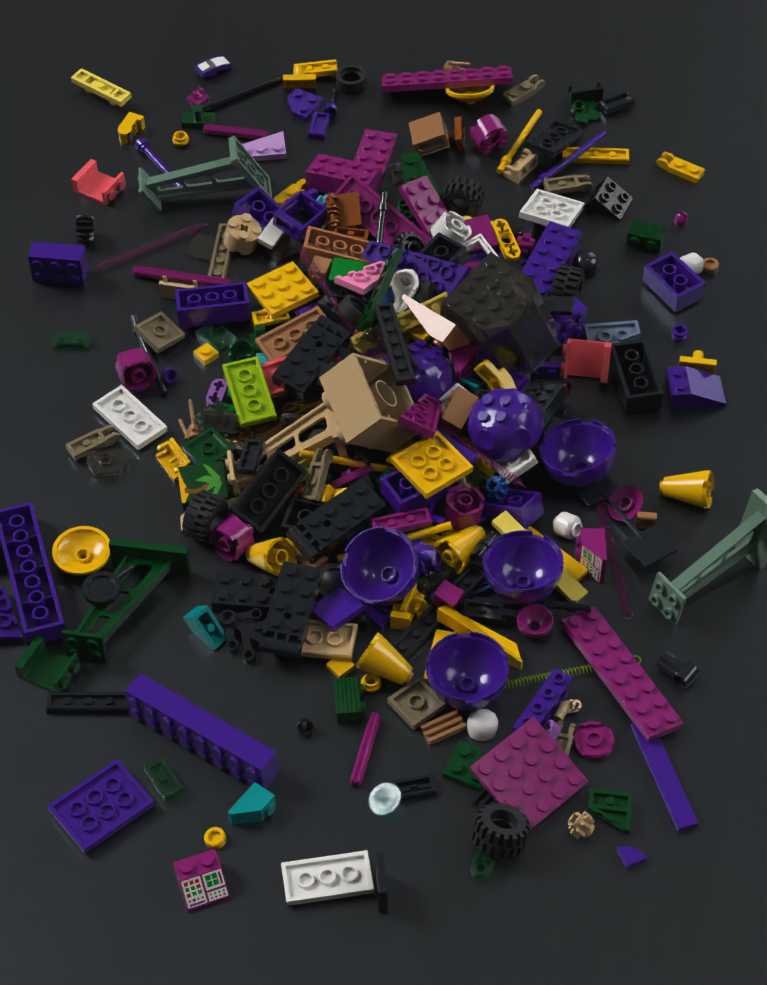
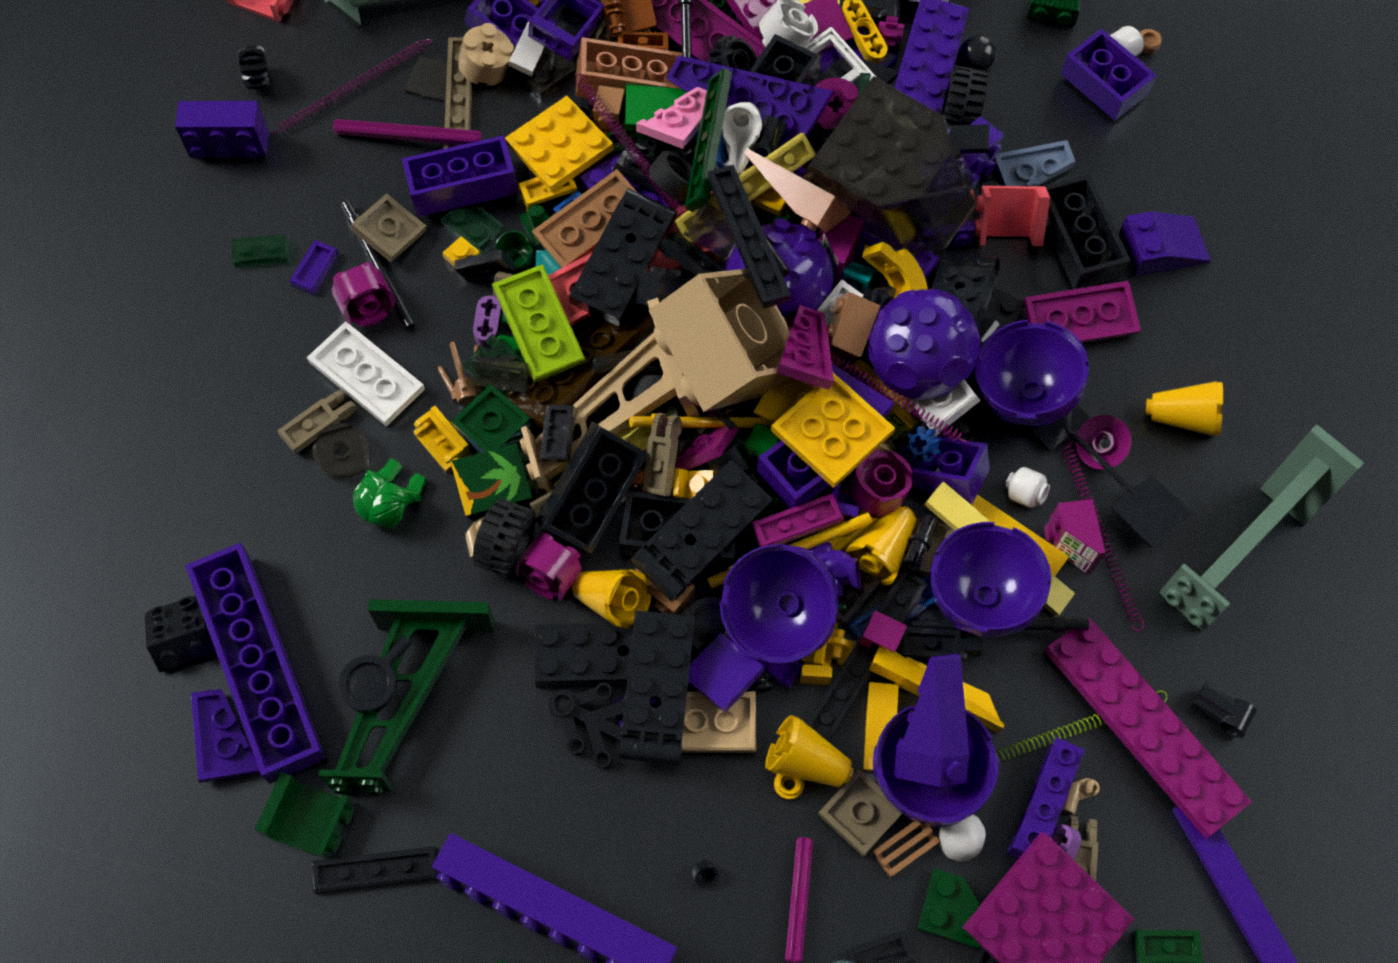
camera: 10 degrees left, 15 degrees up
yellow dish [52,526,111,576] -> none
hinge [159,276,198,300] -> none
dark purple hinge [162,367,178,383] -> none
teal slope [183,605,227,650] -> none
yellow tile [326,659,355,678] -> none
dark green brick [334,676,366,723] -> none
magenta piece [517,604,553,638] -> none
magenta tile [573,721,615,761] -> none
medium nougat tile [636,511,657,530] -> none
dark purple bush [671,324,688,342] -> none
yellow tile [679,350,717,374] -> none
none -> dark purple tile [289,240,340,295]
none -> green hair [353,458,427,530]
none -> black plate [454,250,515,282]
none -> dark purple wedge [894,654,969,787]
none -> magenta plate [1023,281,1141,343]

